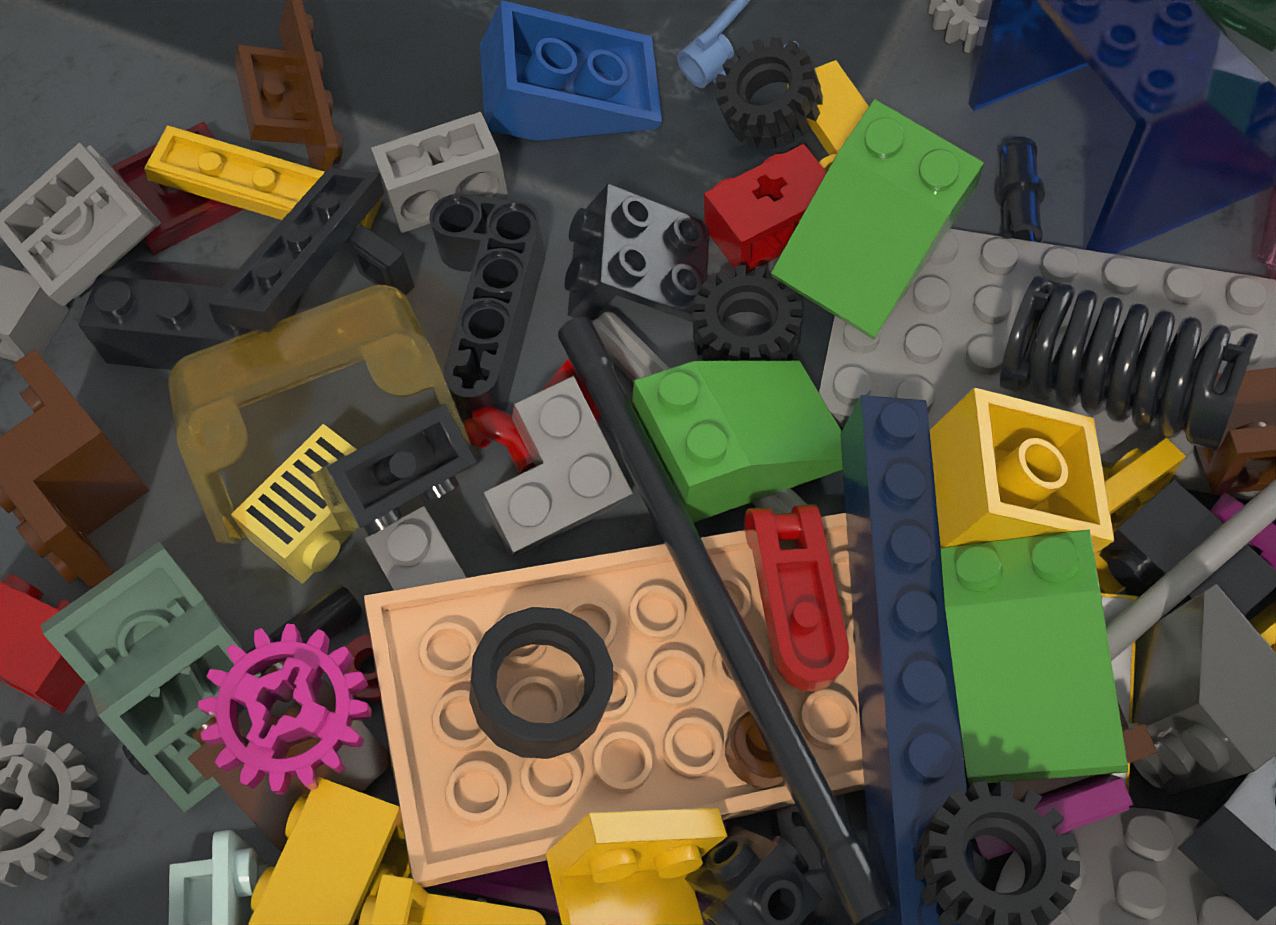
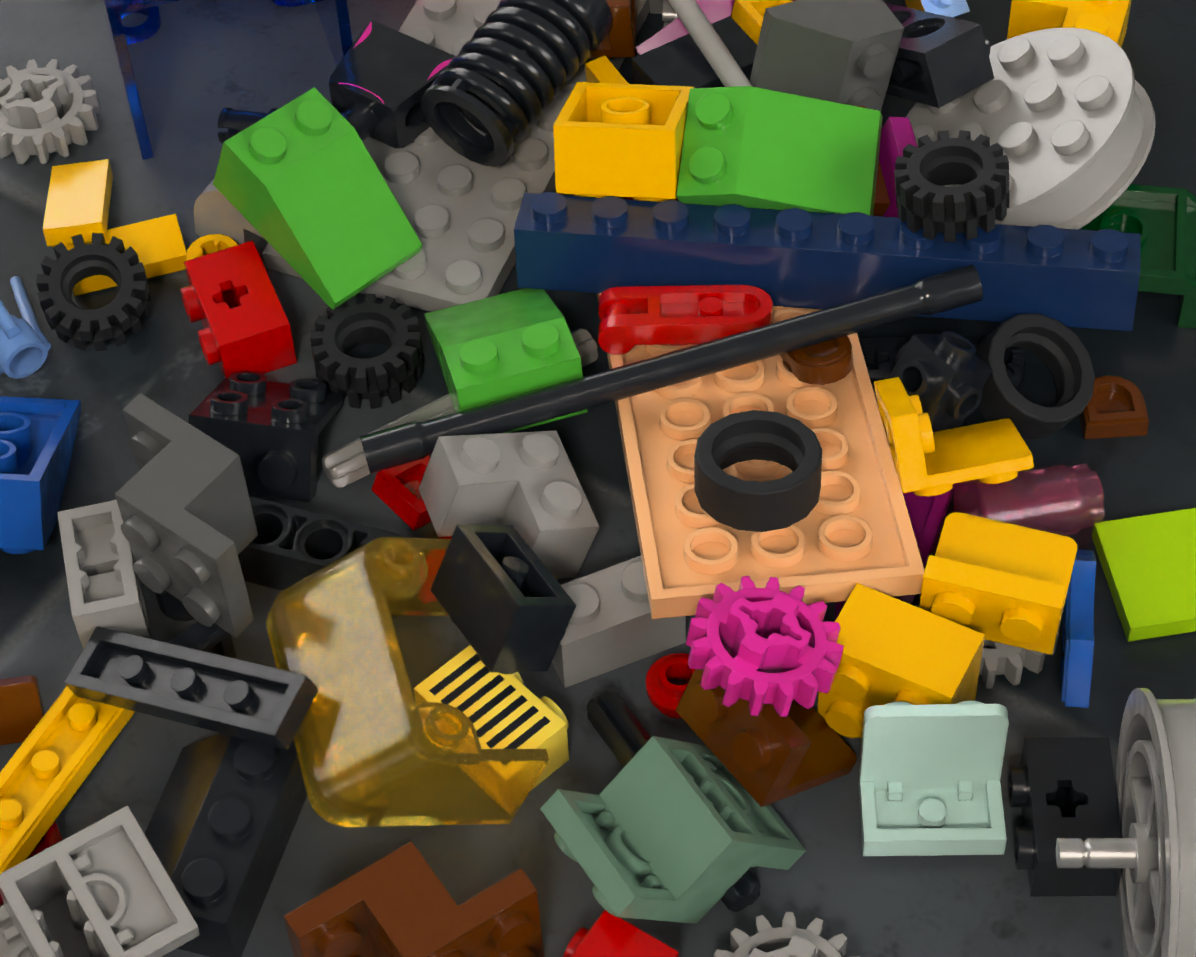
camera: 85 degrees left, 10 degrees down
none -> yellow tile [43,159,113,247]
none -> dark grey bracket [115,393,258,638]
none -> black torso [329,20,455,148]

